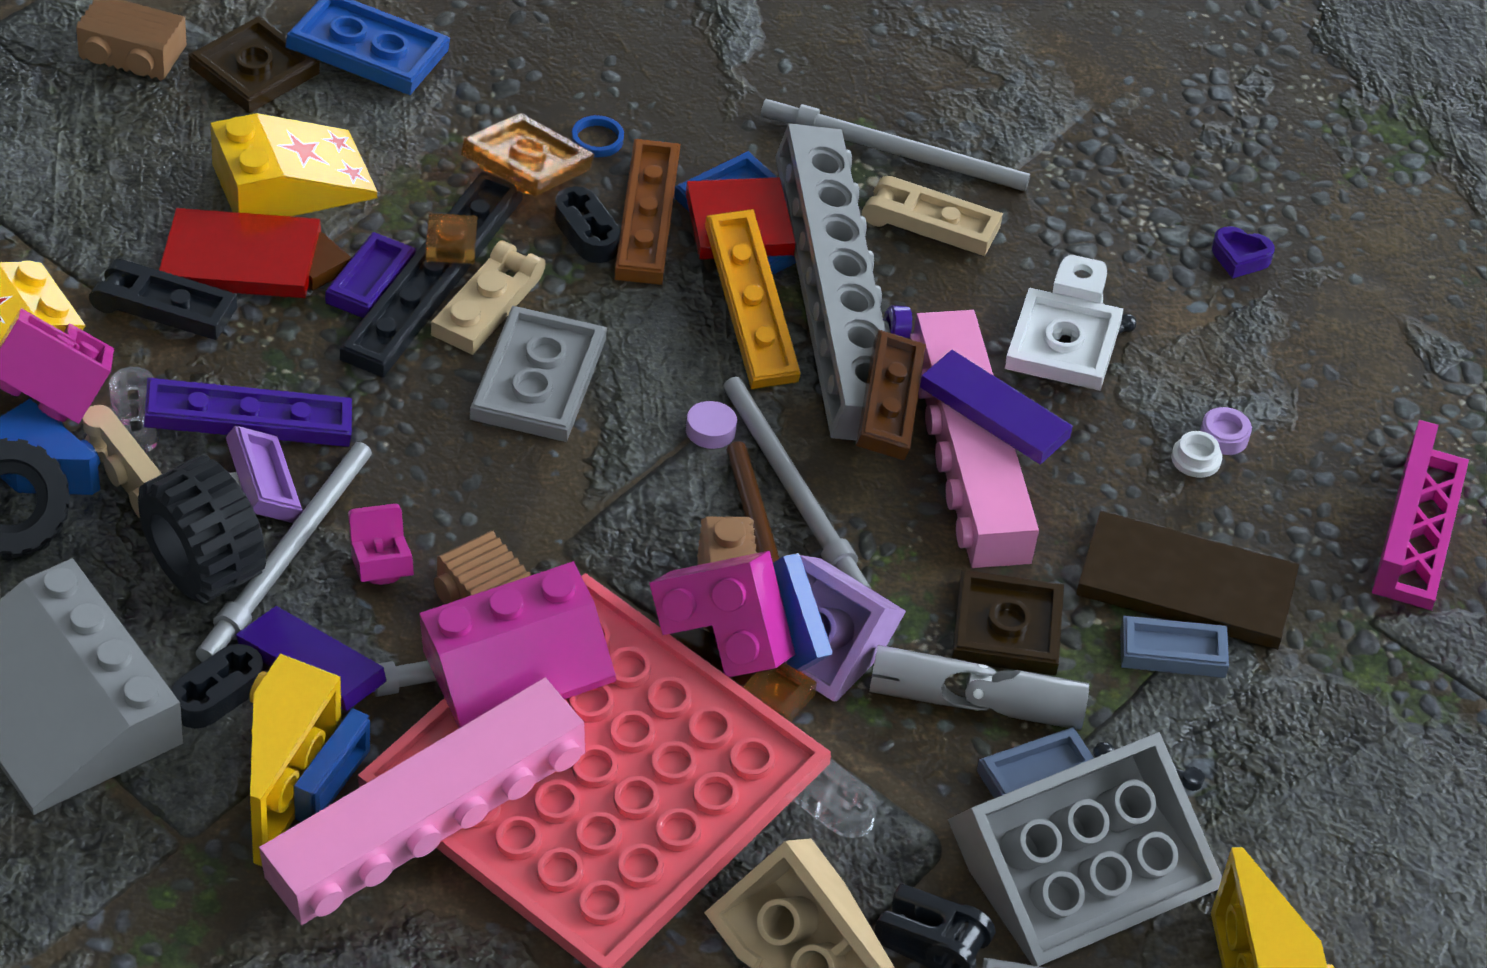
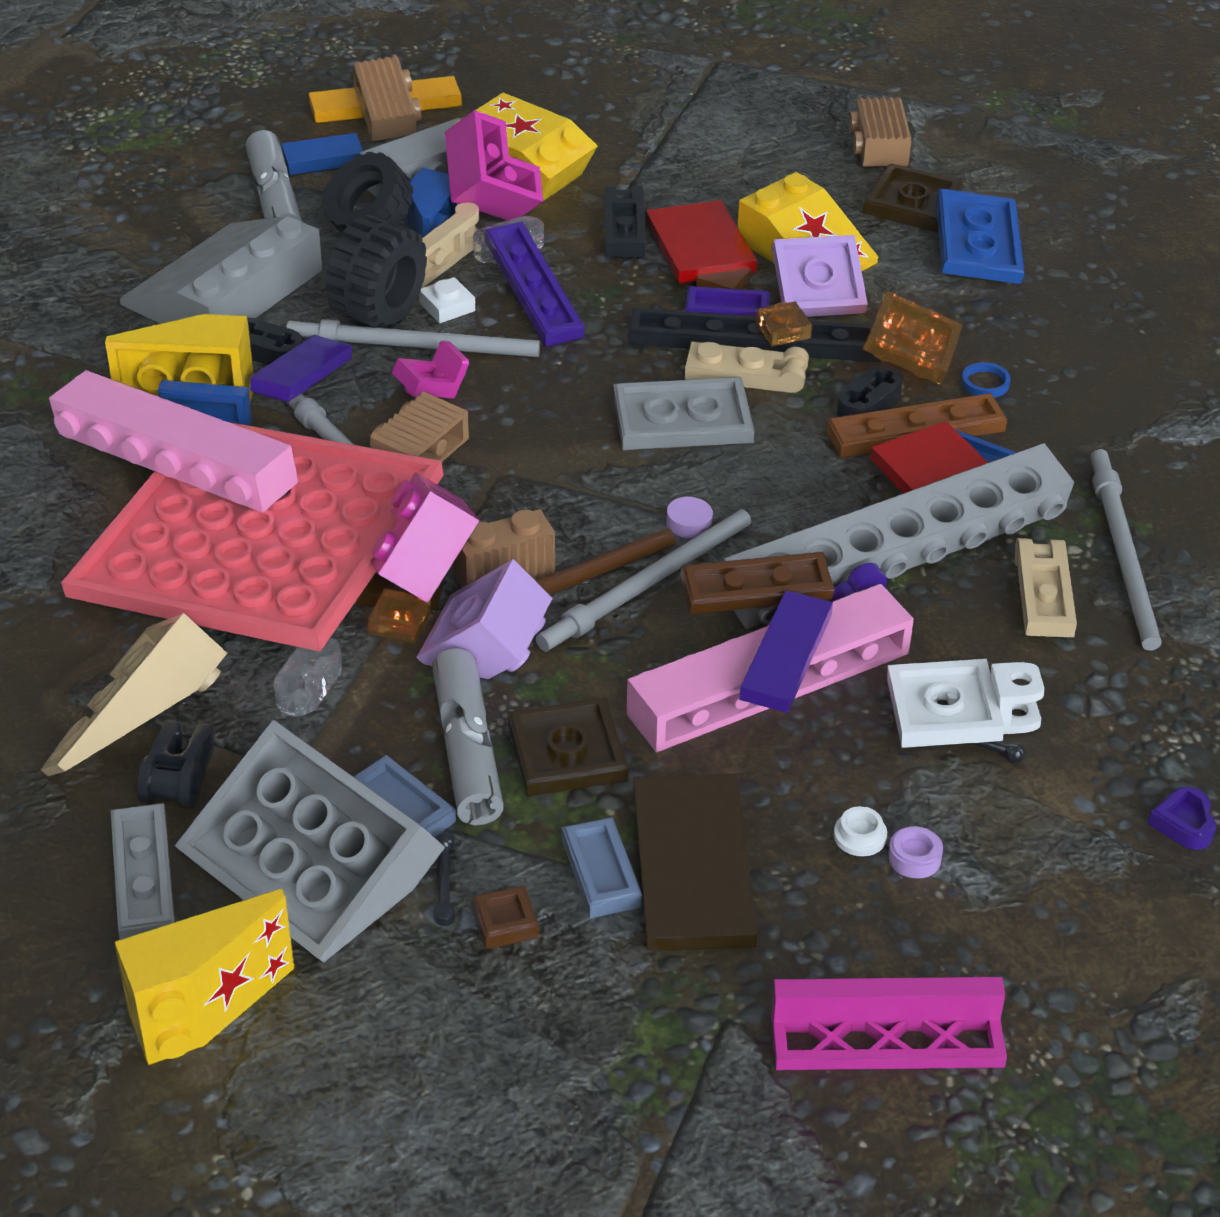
camera: 75 degrees right, 5 degrees down
medium lavender tile [226,426,302,523] -> none
dark pink slope [419,561,616,728] -> none
light orange tile [705,209,801,389] -> none
blue tile [773,553,832,673] -> none
none -> reddish brown tile [472,885,539,949]
none -> lavender plate [772,235,868,318]

